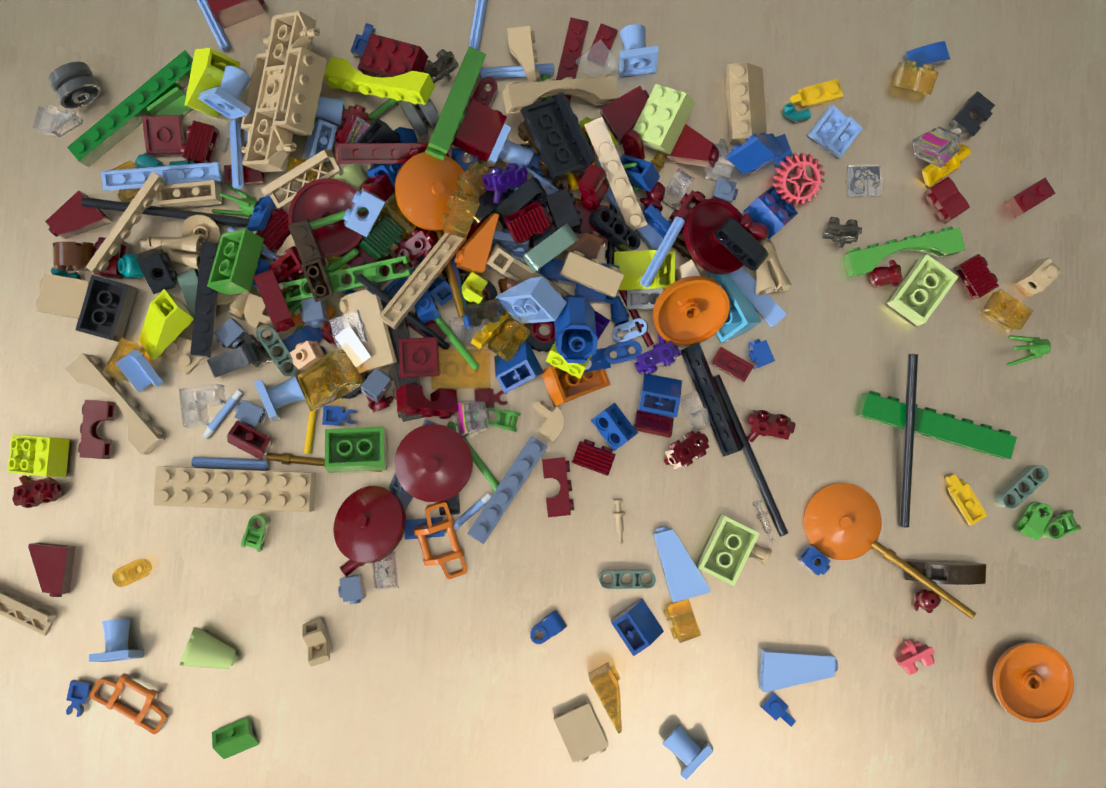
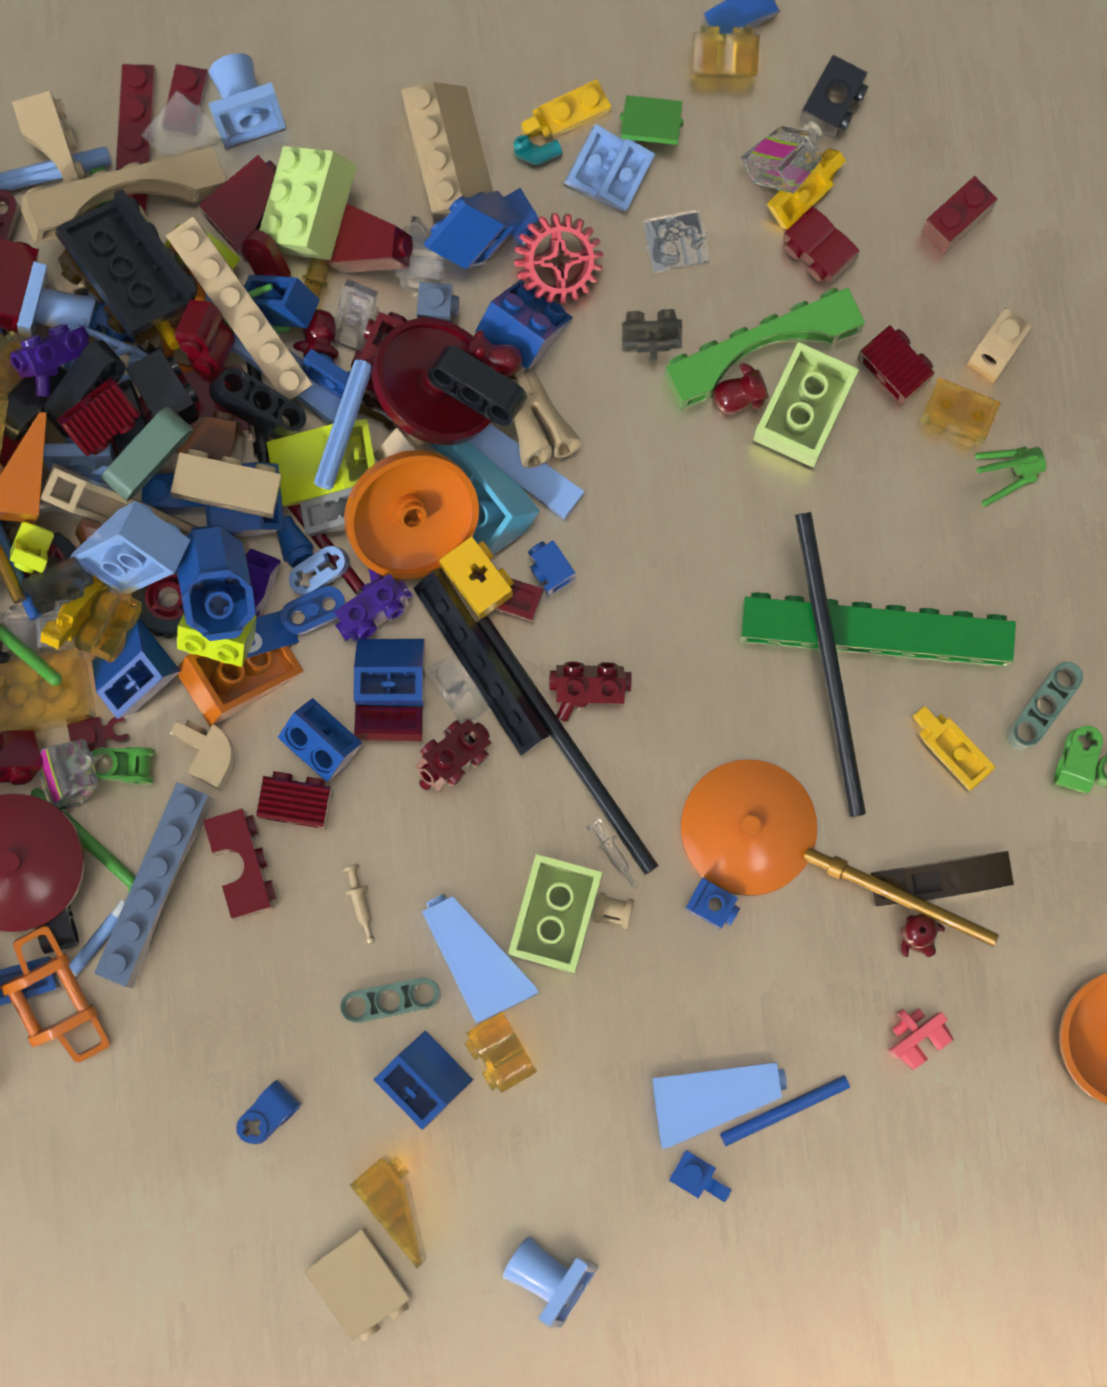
camera: 10 degrees left, 5 degrees down
none -> yellow brick [439,536,514,620]
none -> bright green piece [620,95,684,145]
none -> blue bar [720,1075,850,1147]

